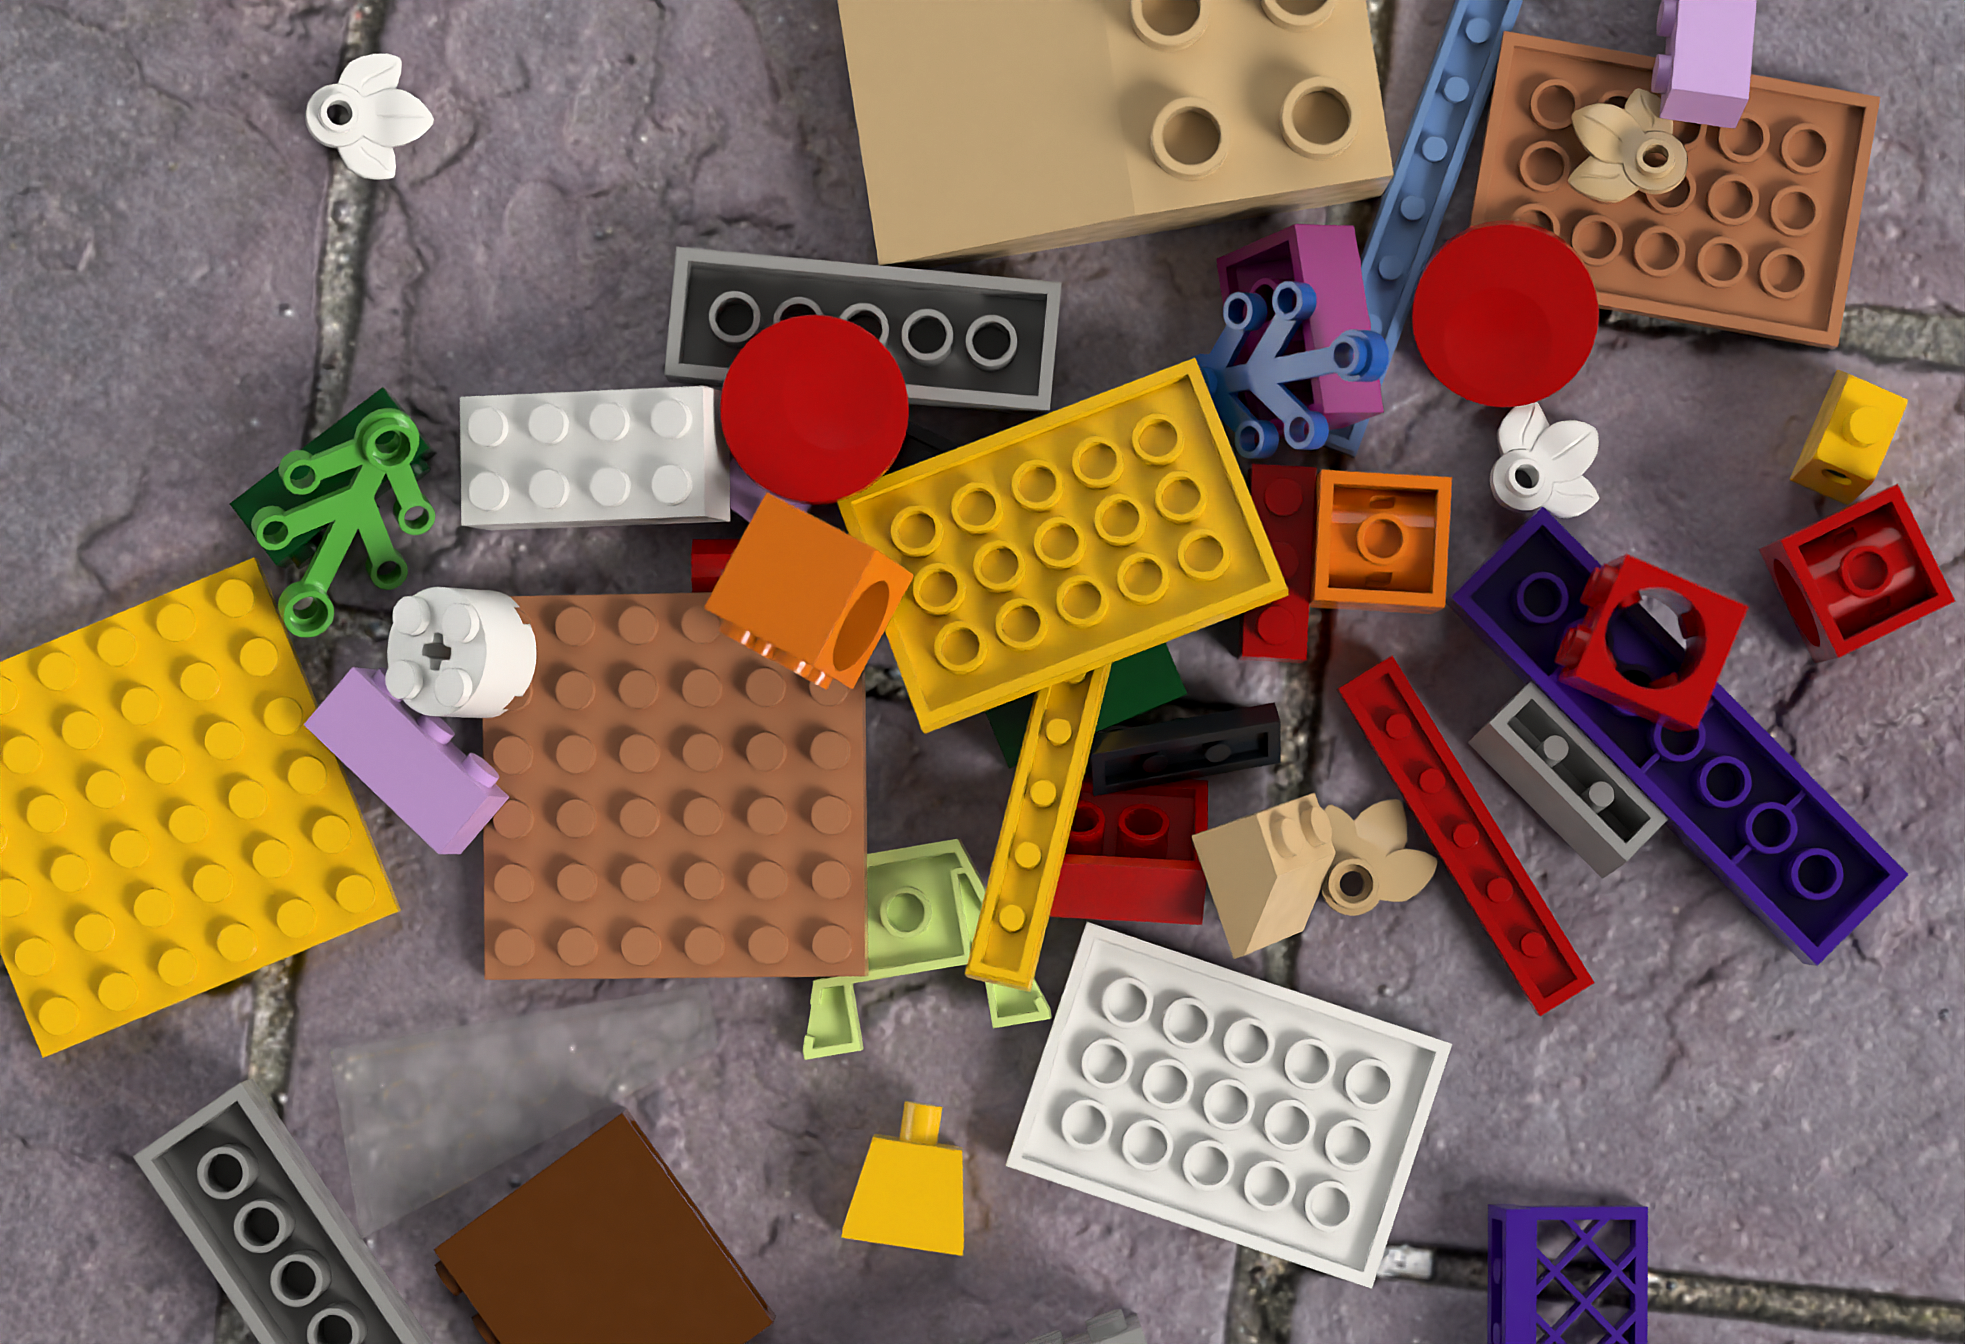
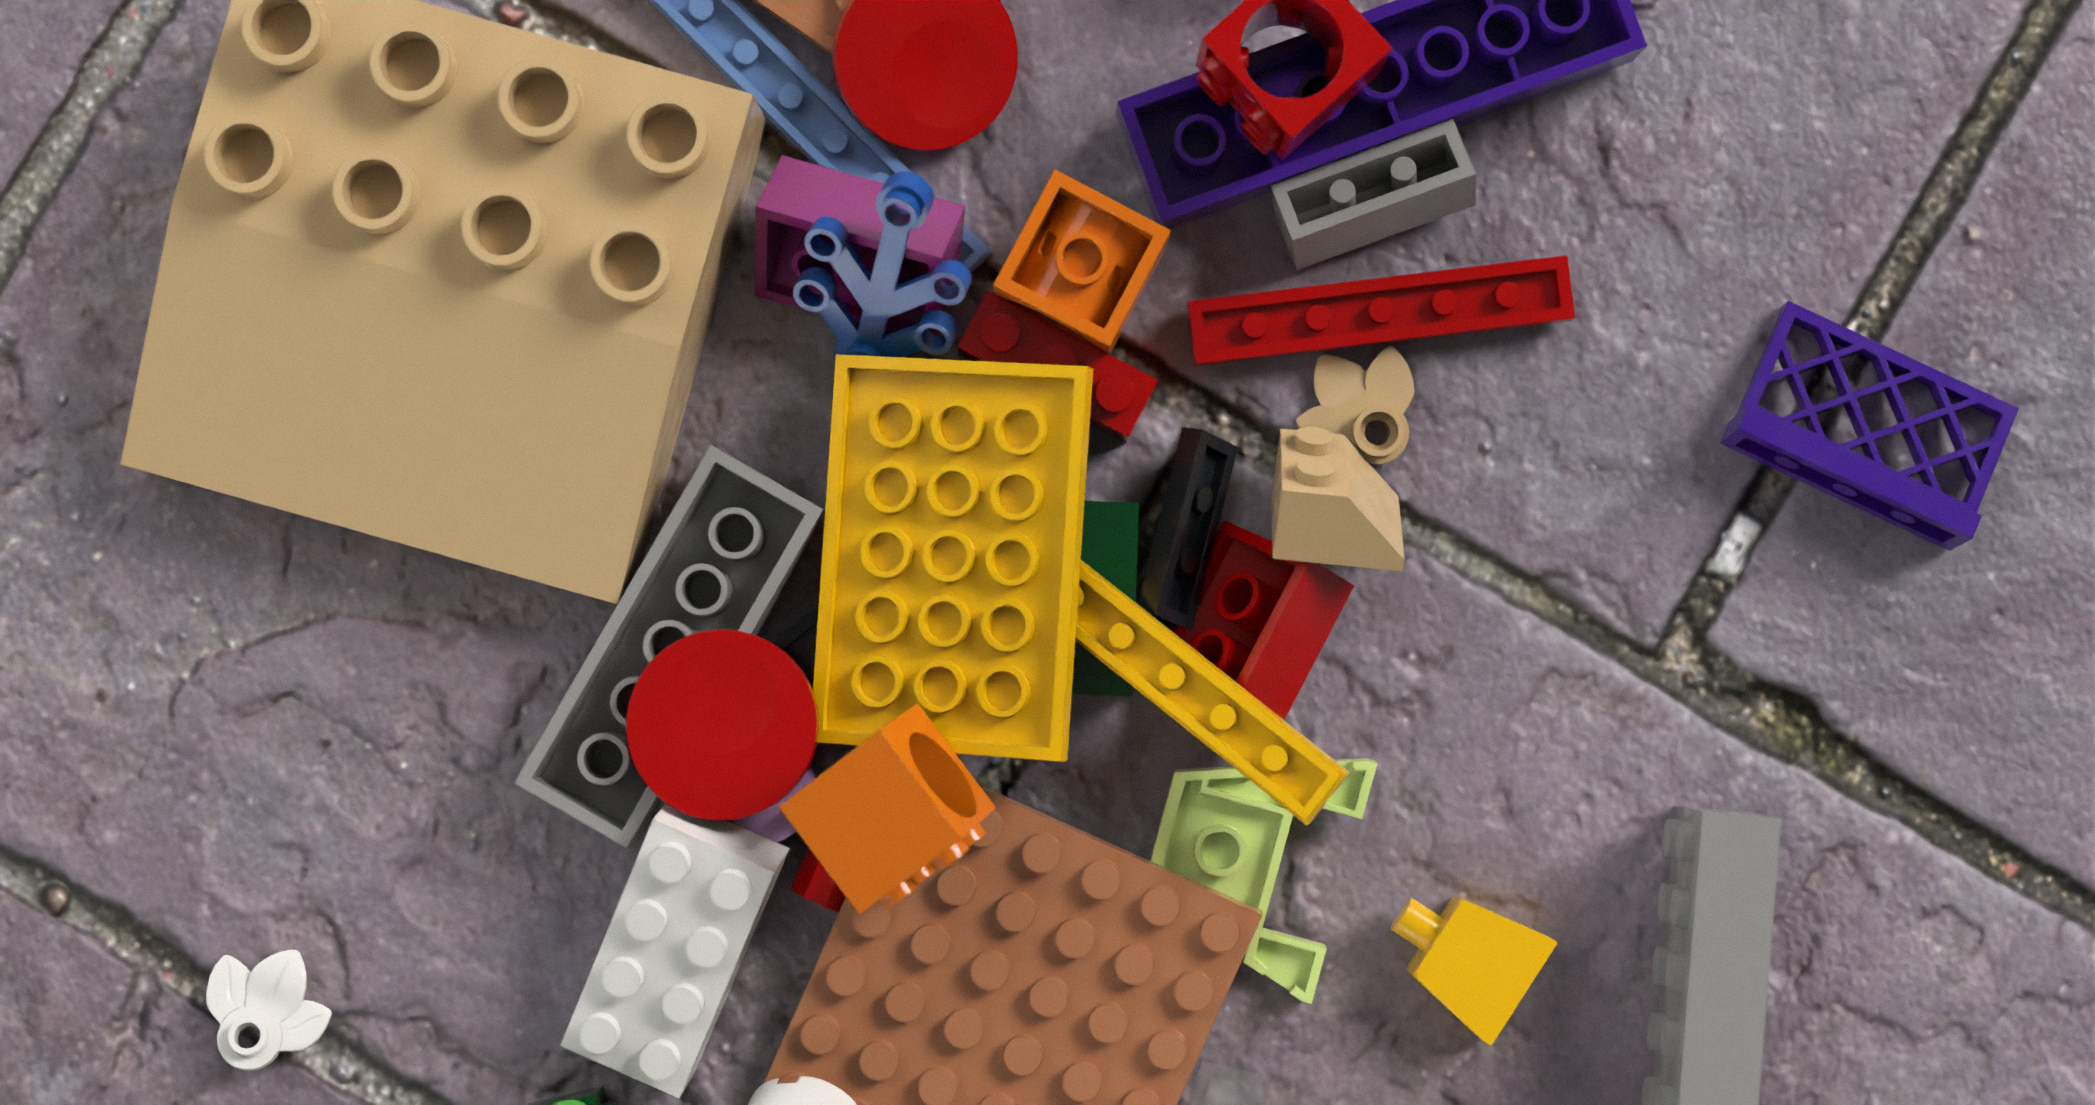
camera: 65 degrees left, 0 degrees up
white plate [1006,921,1452,1289] -> none
white plate [1490,402,1599,518] -> none

